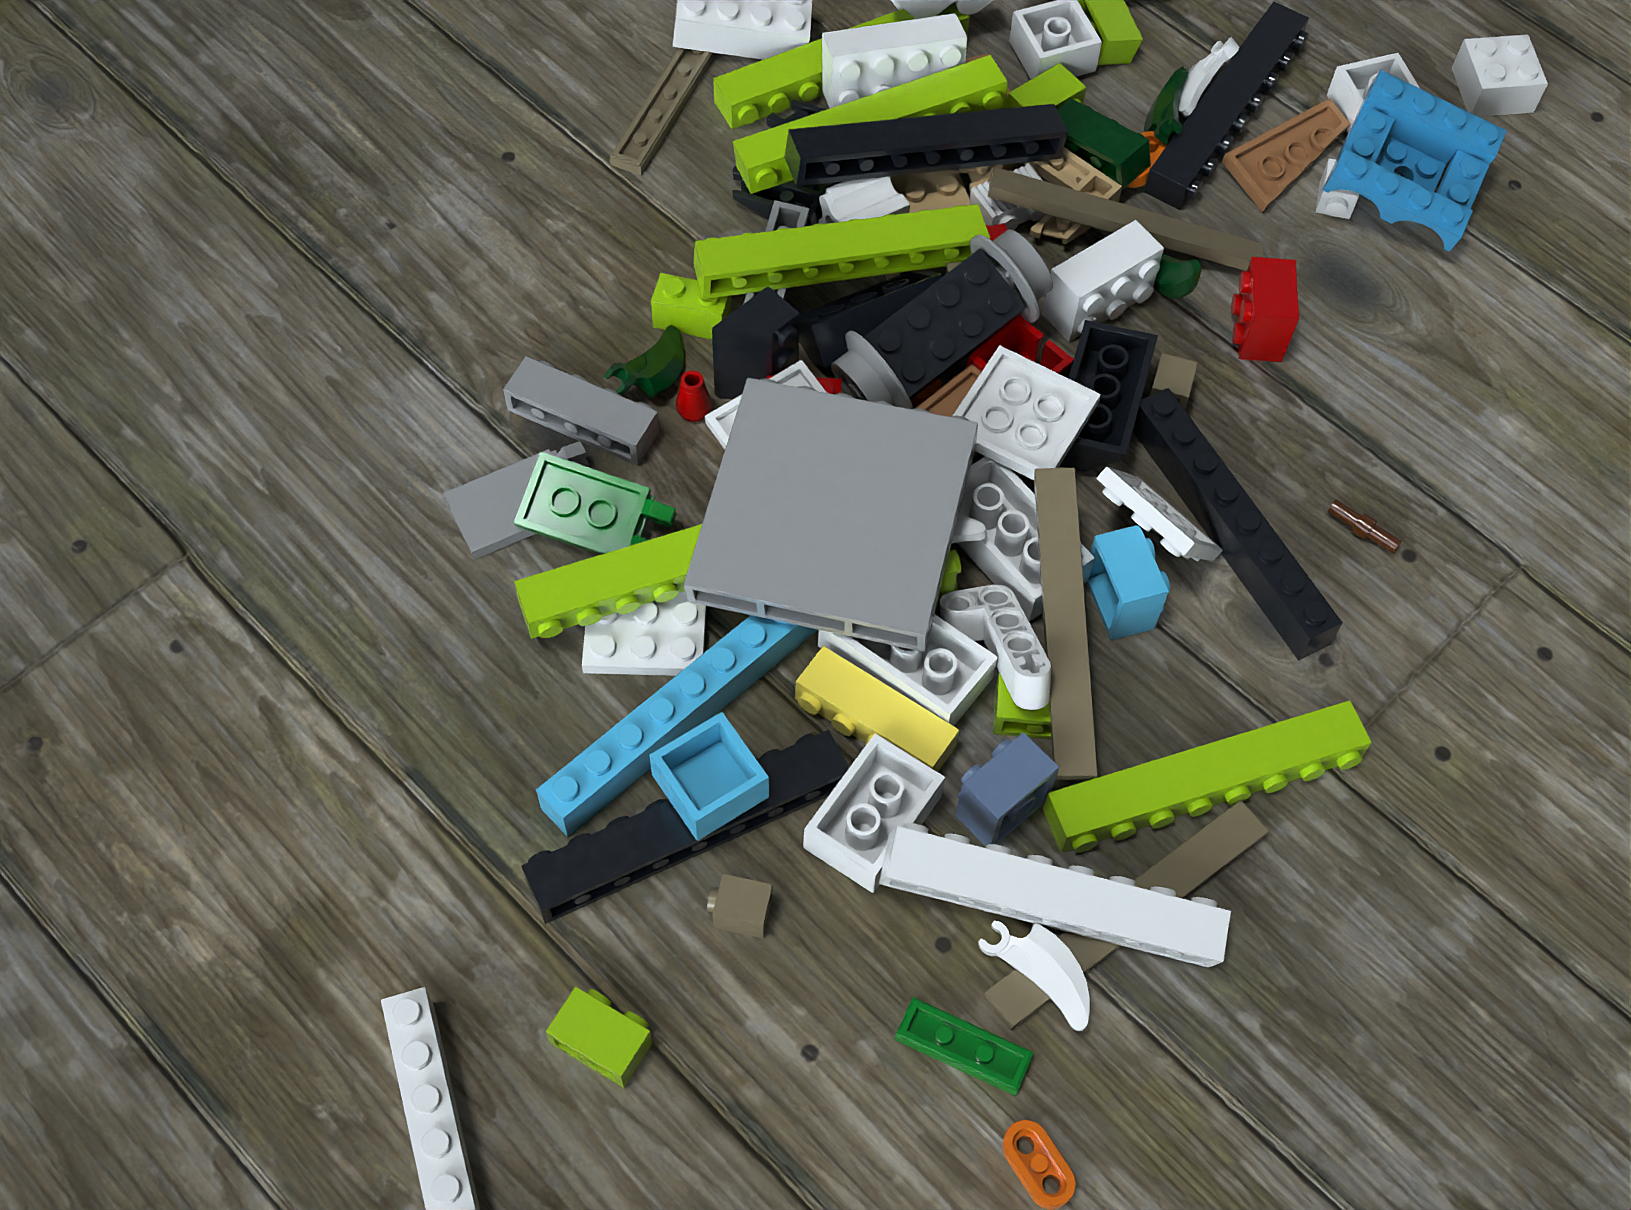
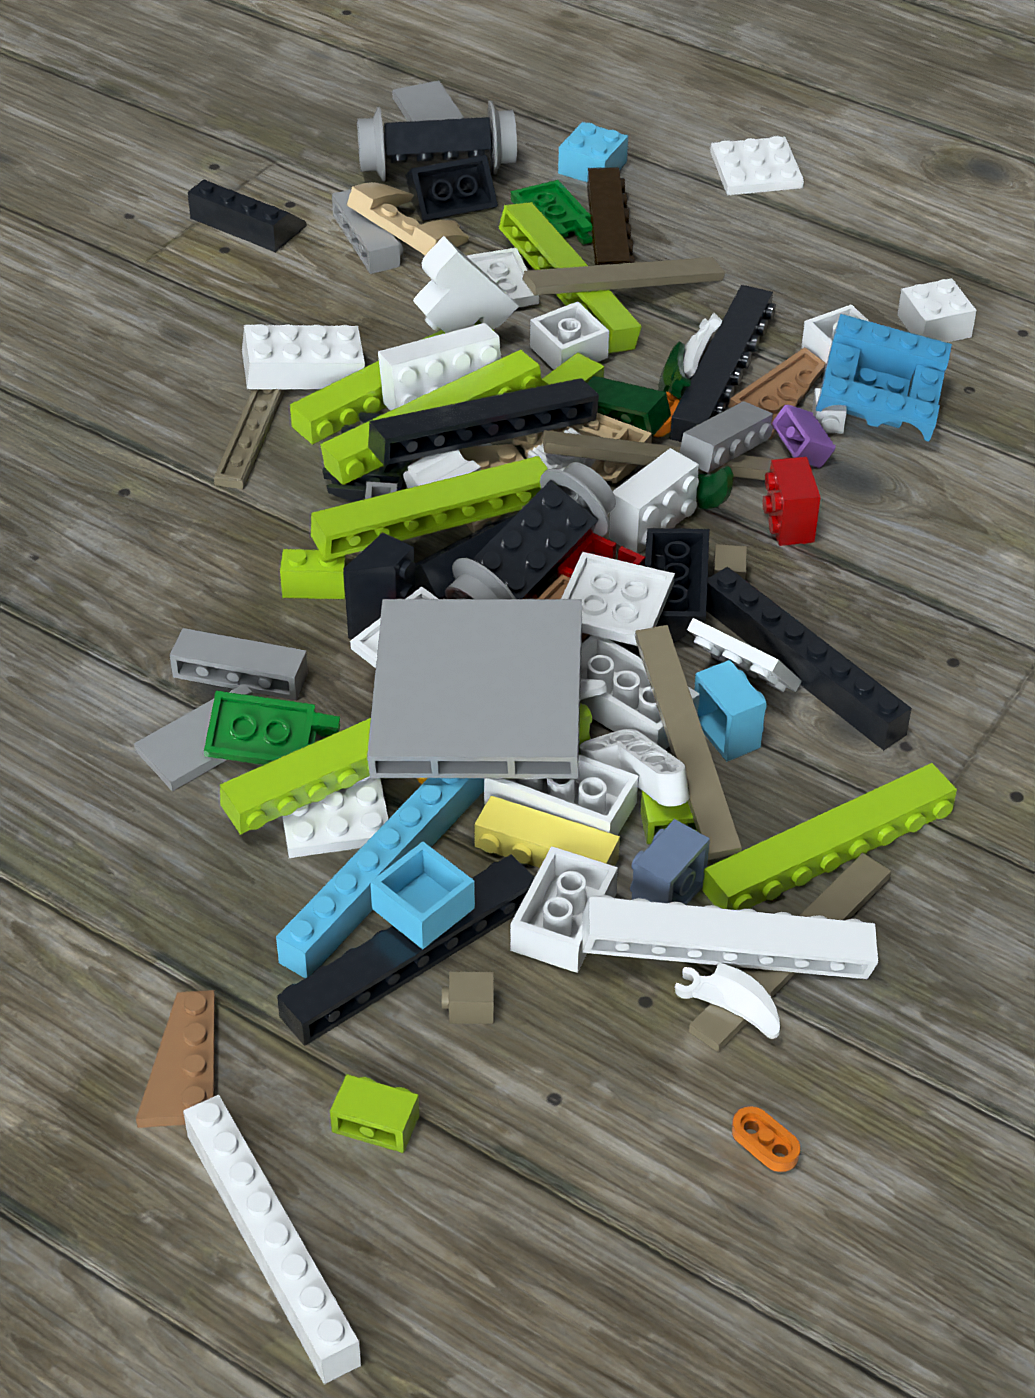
camera: 10 degrees left, 15 degrees down
dark green piece [604,325,684,398] -> none
red cone [675,370,712,422] -> none
green tile [894,997,1034,1096] -> none
reddish brown bar [1328,500,1402,554] -> none
none -> medium nougat wing [136,990,215,1128]
none -> light grey brick [679,401,773,473]
none -> medium lavender brick [772,405,836,468]

